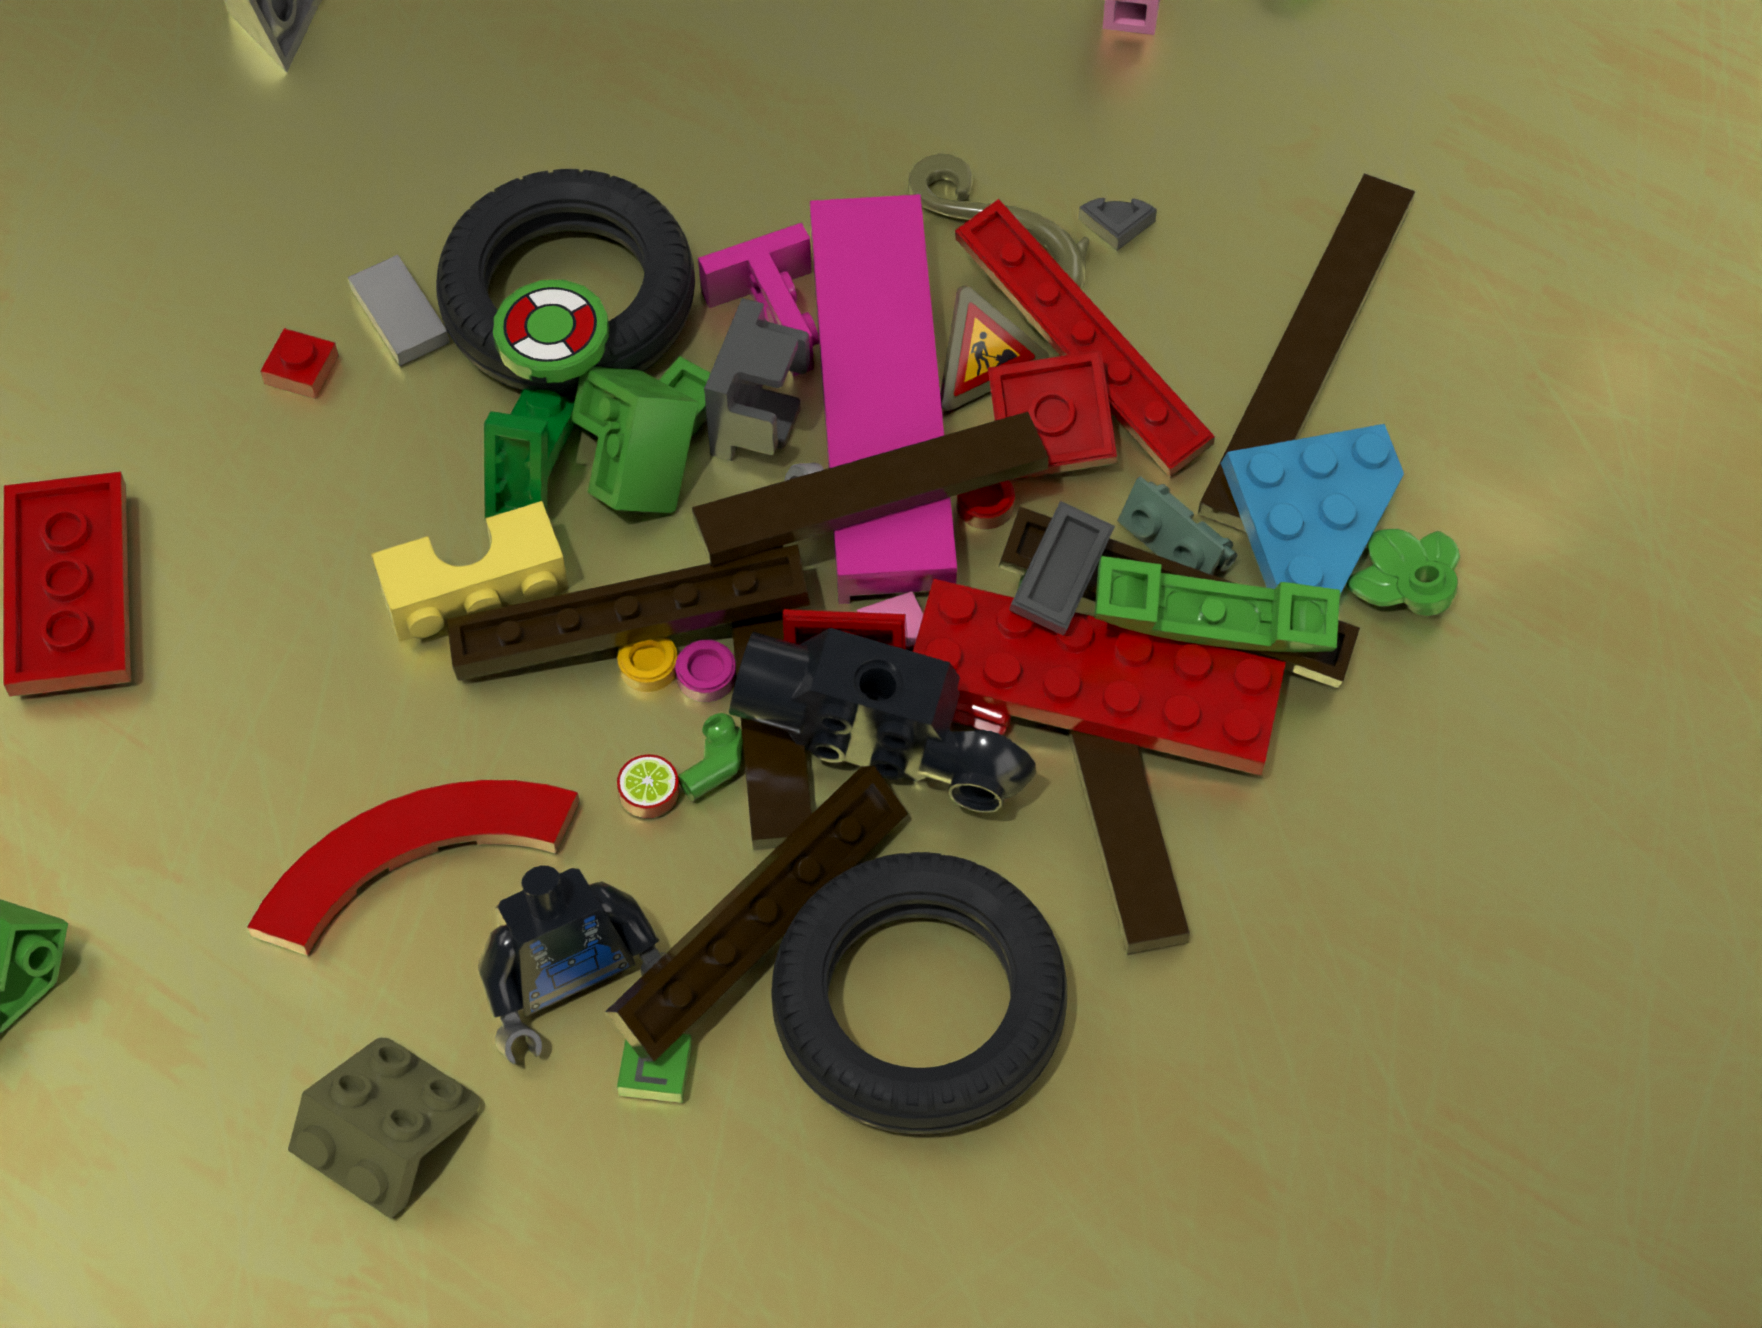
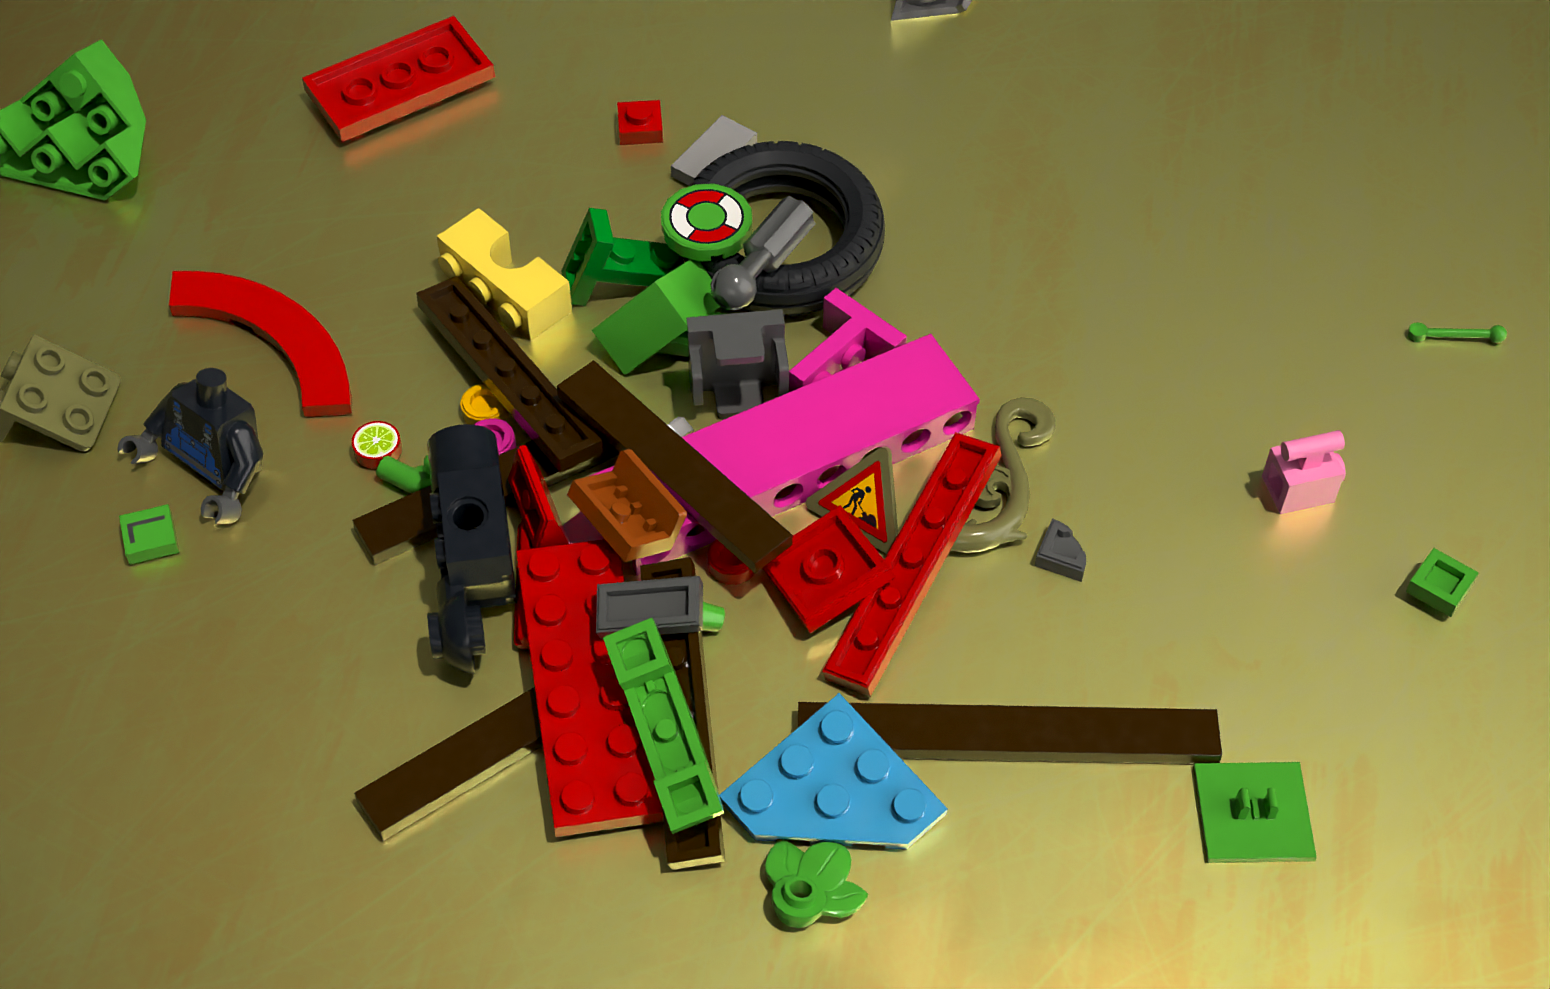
camera: 65 degrees right, 5 degrees down
dark brown plate [605,766,908,1062] -> none
black tyre [771,852,1067,1134] -> none
sand green hinge [1117,476,1237,575] -> none
none -> dark orange bracket [567,449,687,562]
none -> dark grey piece [710,196,816,310]
none -> bright green piece [1193,762,1317,863]

